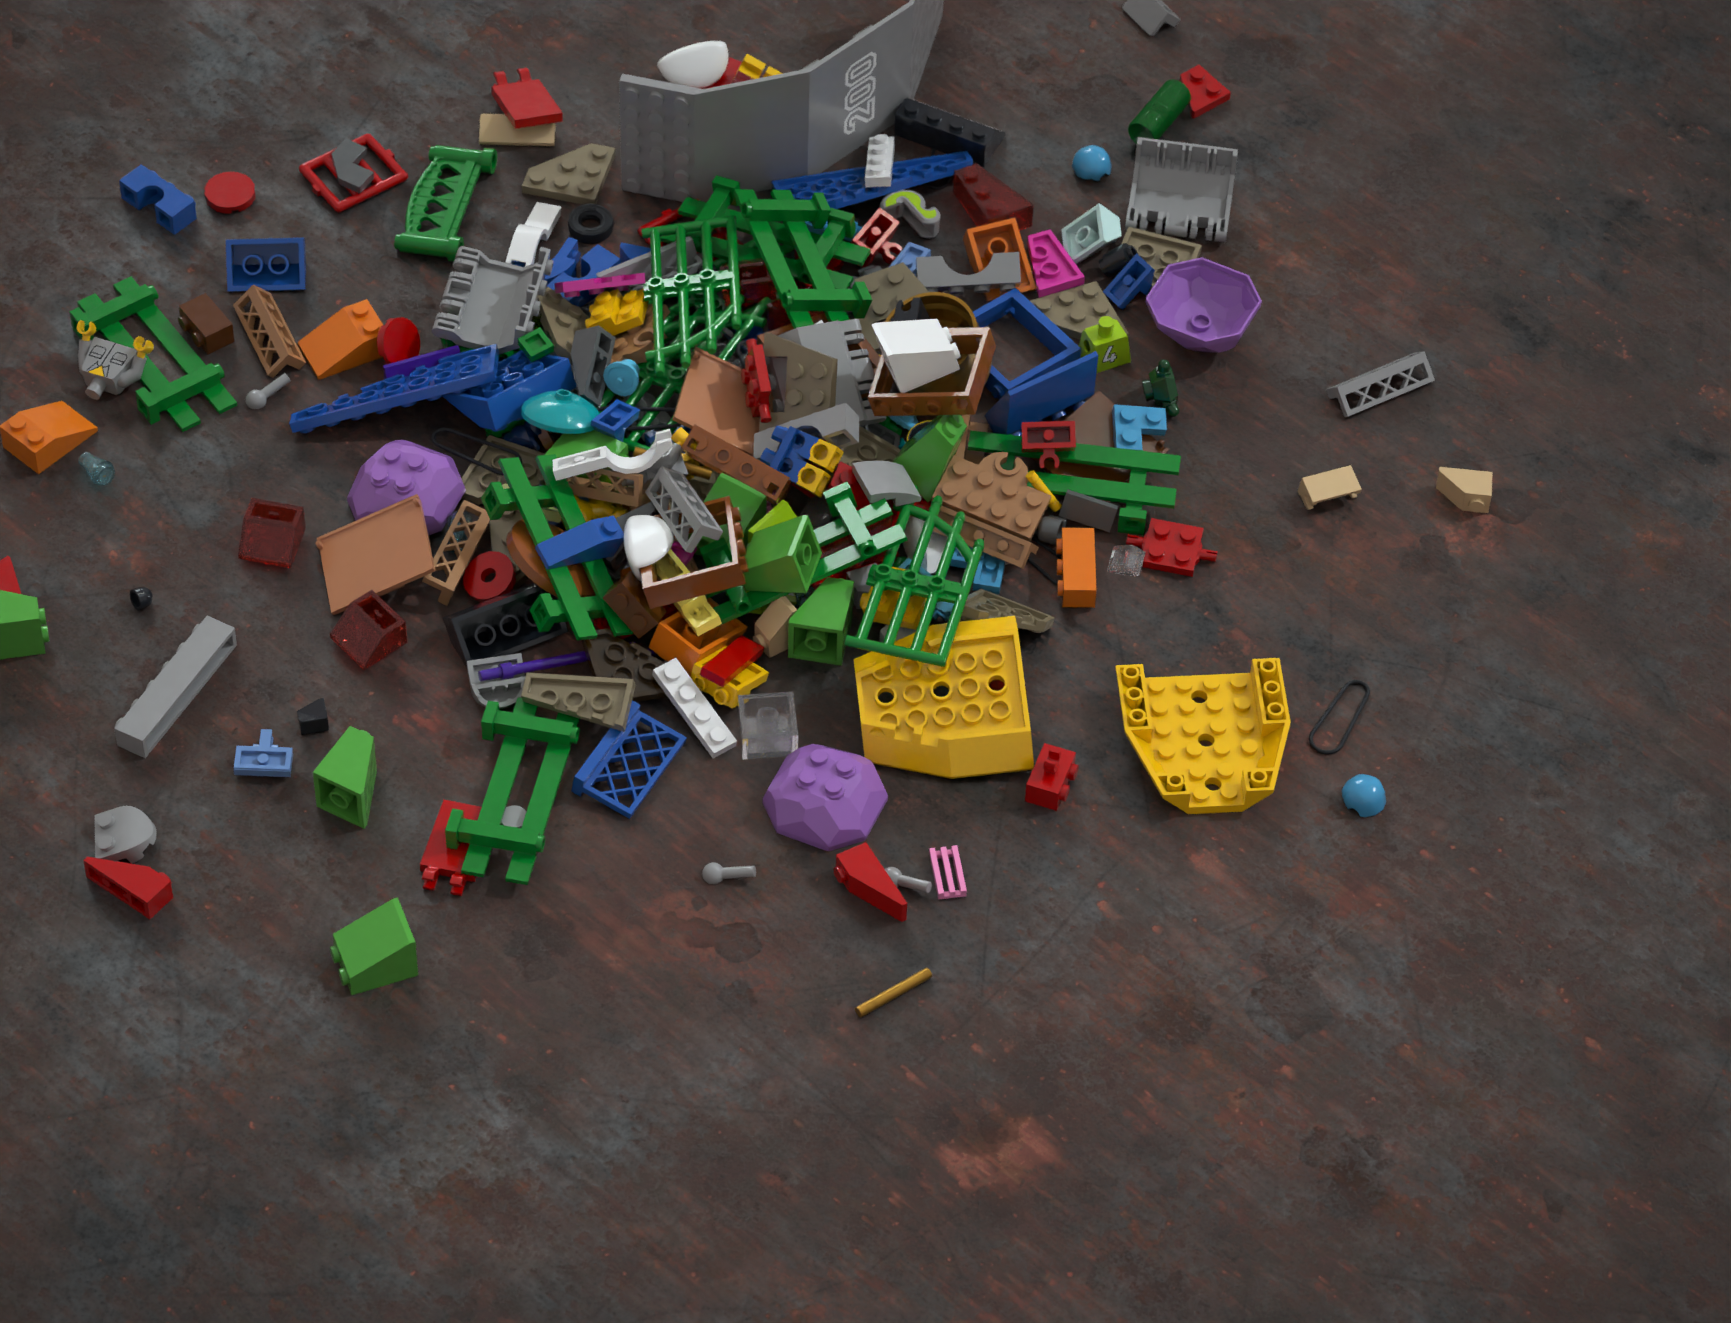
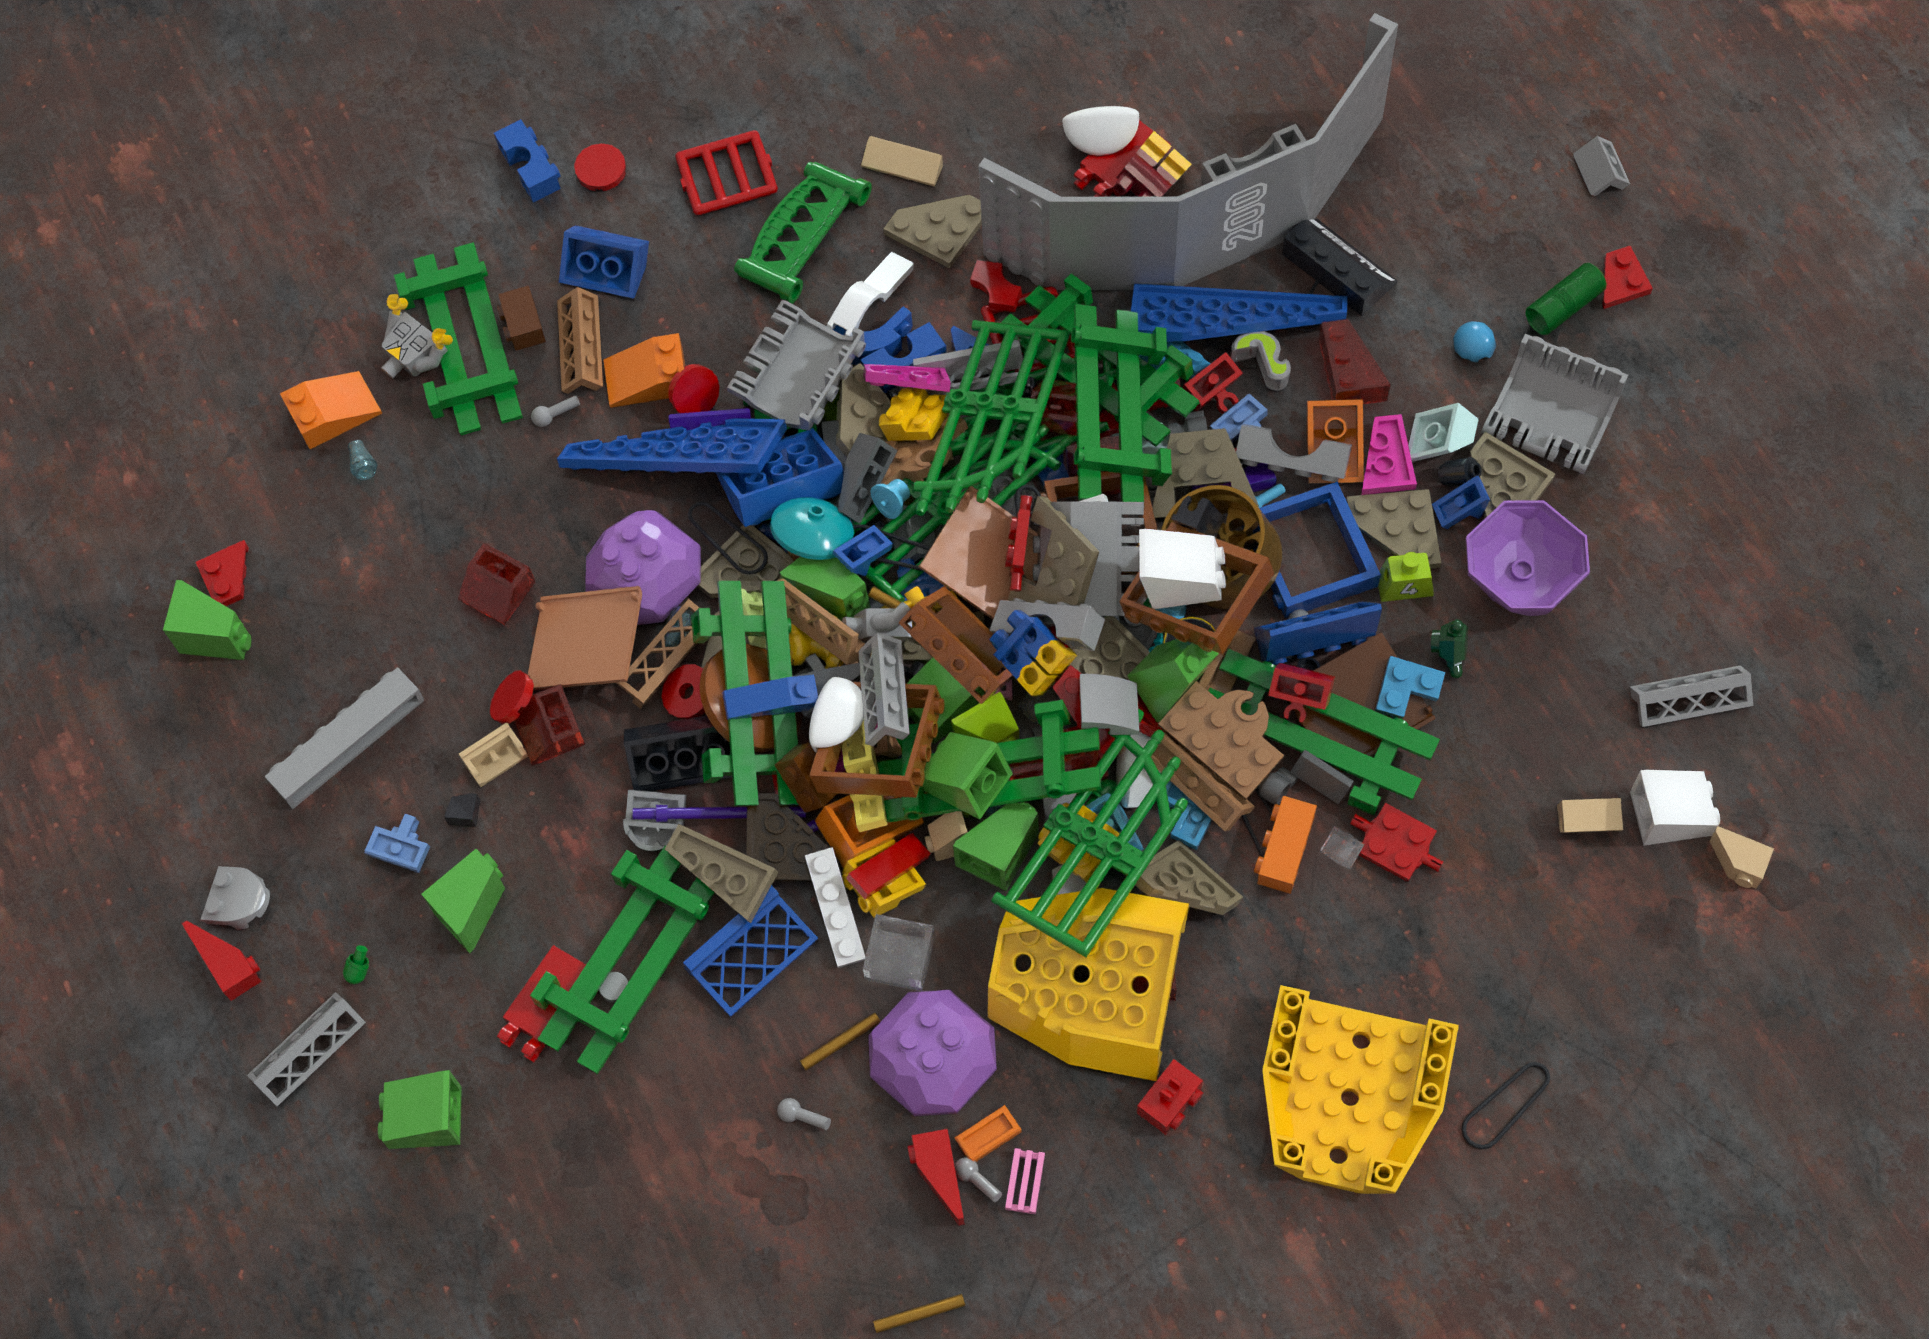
camera: 25 degrees right, 15 degrees up
black hinge [130,587,153,610] -> none
dark grey tile [332,138,374,193] -> none
red tile [492,67,563,129] -> none
green plate [518,327,554,363] -> none
white piece [552,429,673,481] -> none
black tyre [568,203,614,244] -> none
white plate [865,134,895,187] -> none
yellow wheel [1026,470,1062,512] -> none
dark azure hair [1342,774,1386,817] -> none
none -> light grey fence [247,992,366,1106]
none -> green cylinder [343,945,369,984]
none -> tan hinge [459,723,528,787]
none -> red tile [490,670,534,725]
none -> pearl gold bar [800,1013,881,1071]
none -> orange tile [955,1105,1022,1162]
none -> red tile [970,260,1022,312]
none -> white slope [1630,770,1720,846]

